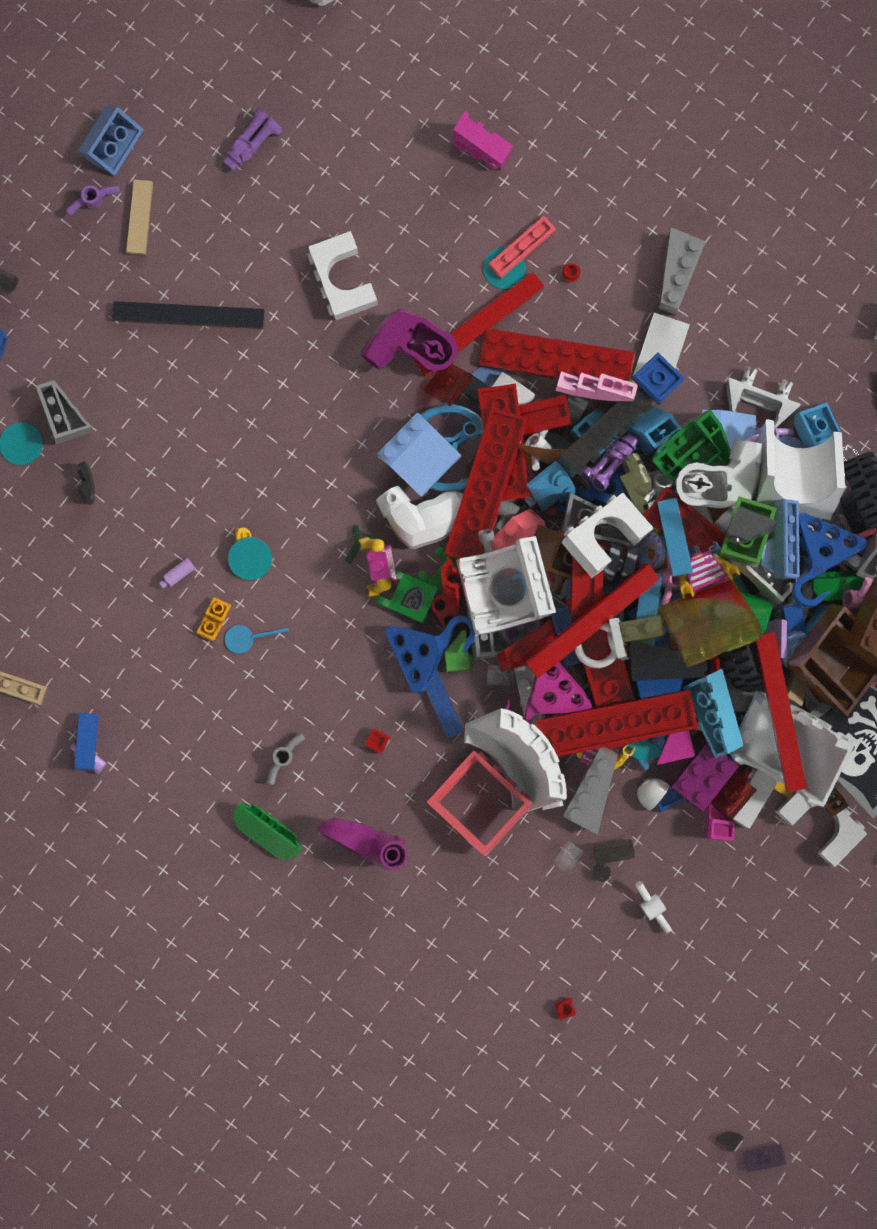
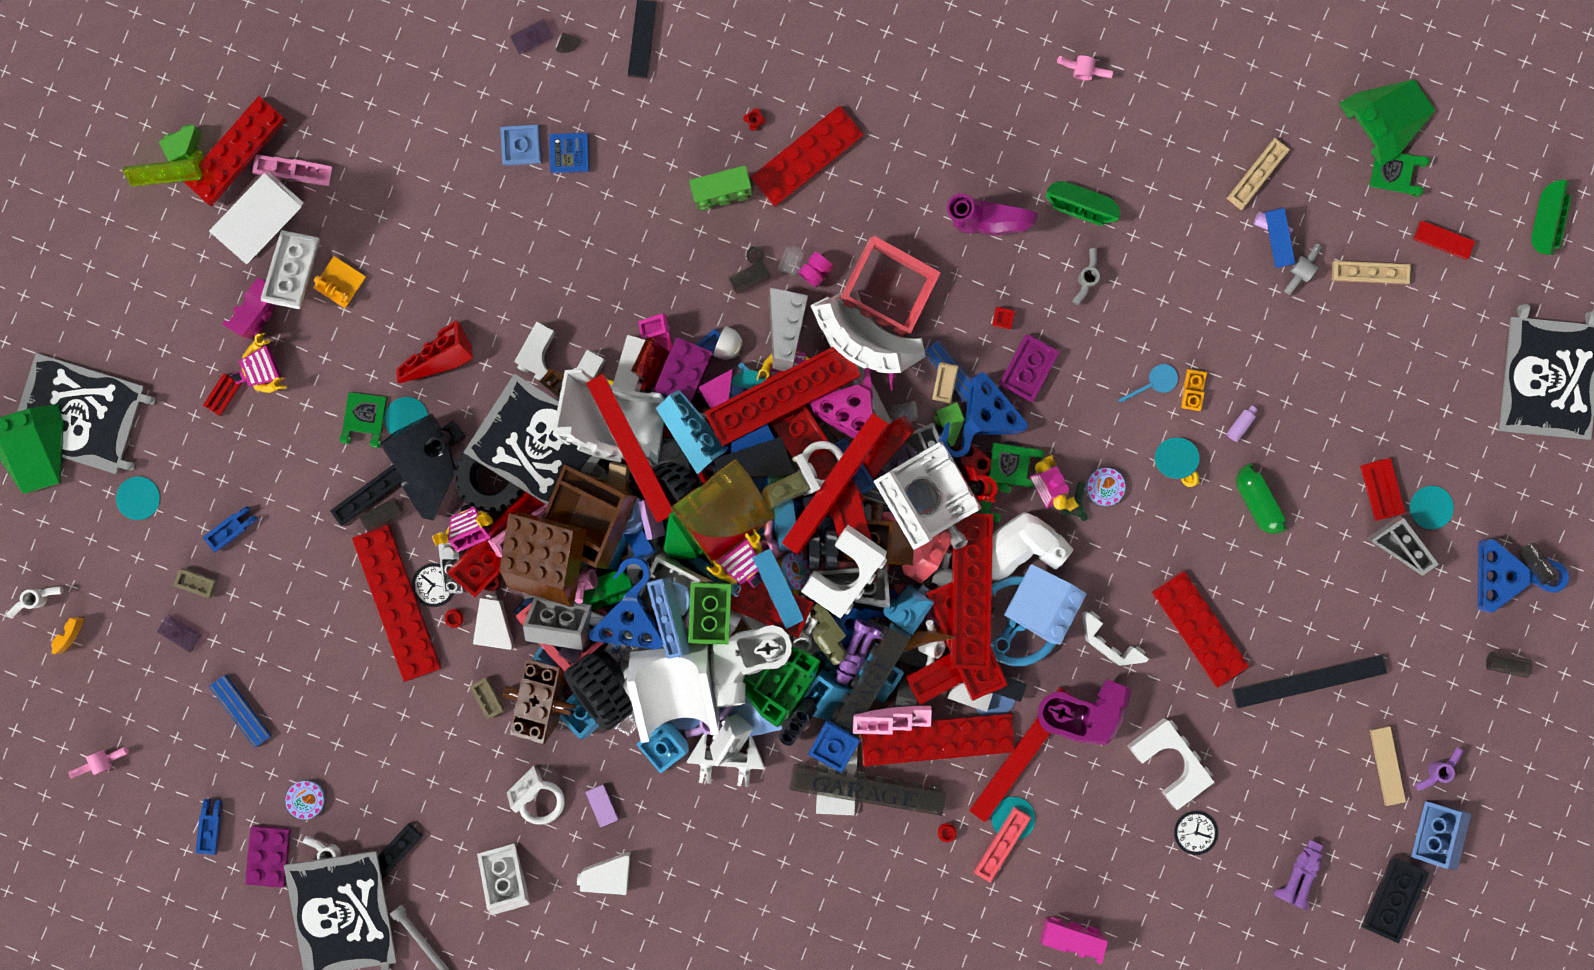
camera: 165 degrees right, 5 degrees up
pearl dark grey slope [78,461,95,504] -> none
clear red plate [423,364,474,406] -> none
white piece [635,881,672,934] -> none
light grey wedge [658,228,706,315] -> none
dark grey slope [726,506,776,544] -> none
none -> medium blue tile [500,125,541,166]
none -> blue tile [549,133,589,173]
none -> black tile [628,0,656,79]
none -> bright green brick [689,165,752,211]
none -> white slope [710,713,754,766]
none -> red plate [750,105,863,208]
none -> black beam [779,699,817,746]
none -> clear smoke brick [789,761,946,816]
none -> dark pink wheel [798,251,833,288]
none -> tan tile [932,362,959,404]
none -> magenta plate [998,334,1060,403]
none -> bright pink piece [1057,56,1113,81]
none -> white slope [1082,611,1149,666]
none -> light blue tile [1086,468,1125,506]
none -> red plate [1151,571,1249,688]
none -> sticker [1174,811,1218,855]
none -> tan tile [1226,138,1290,210]
none -> green brick [1236,463,1288,534]
none -> light grey piece [1284,244,1322,295]
none -> red piece [1360,458,1405,521]
none -> black plate [1361,856,1429,944]

